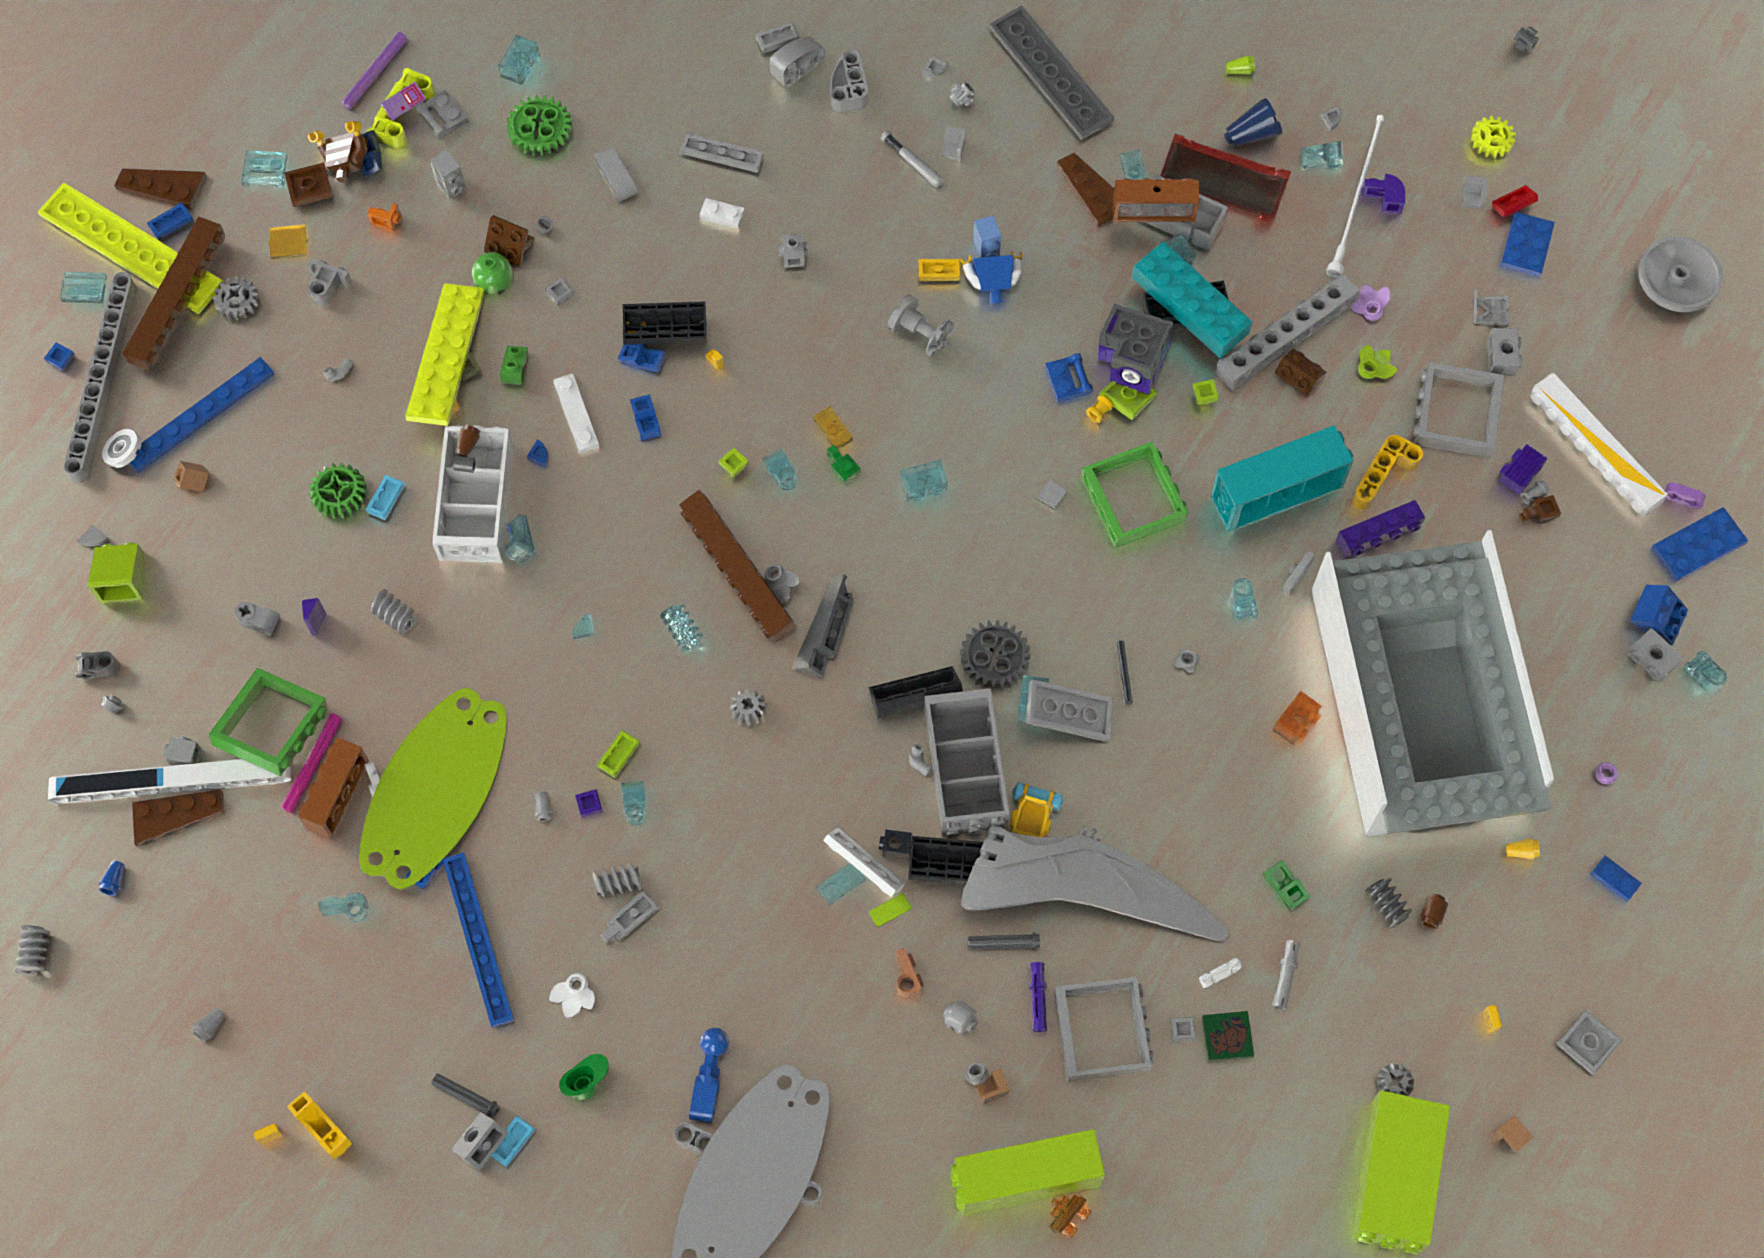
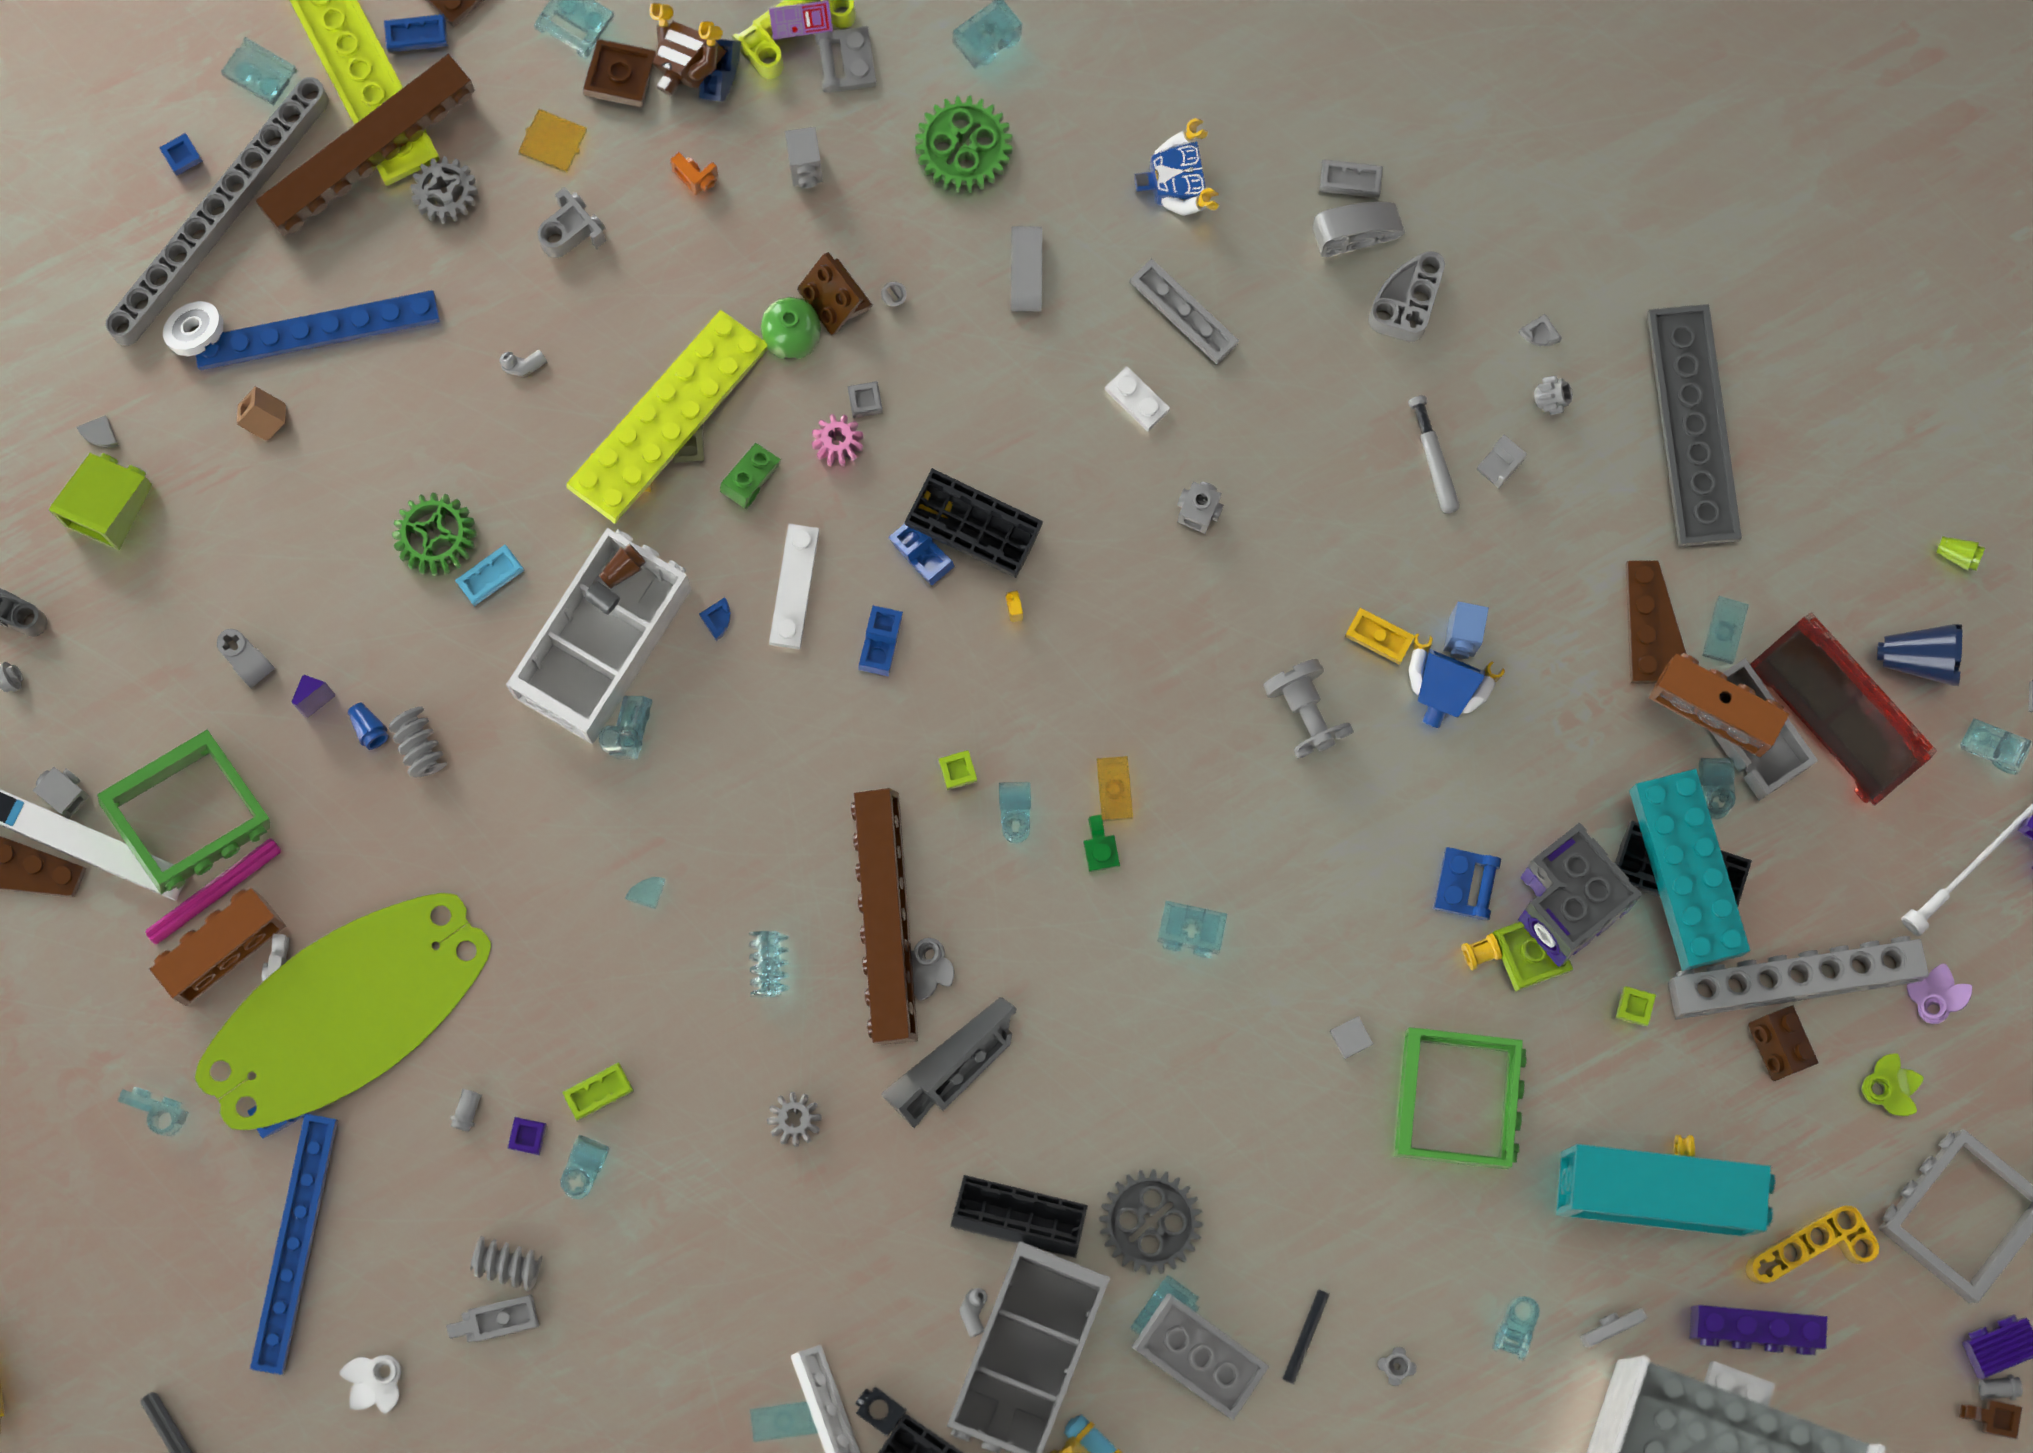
camera: 25 degrees right, 10 degrees up
none -> blue cone [347,702,389,750]
none -> bright pink gear [812,414,863,467]
none -> torso [1134,118,1219,216]

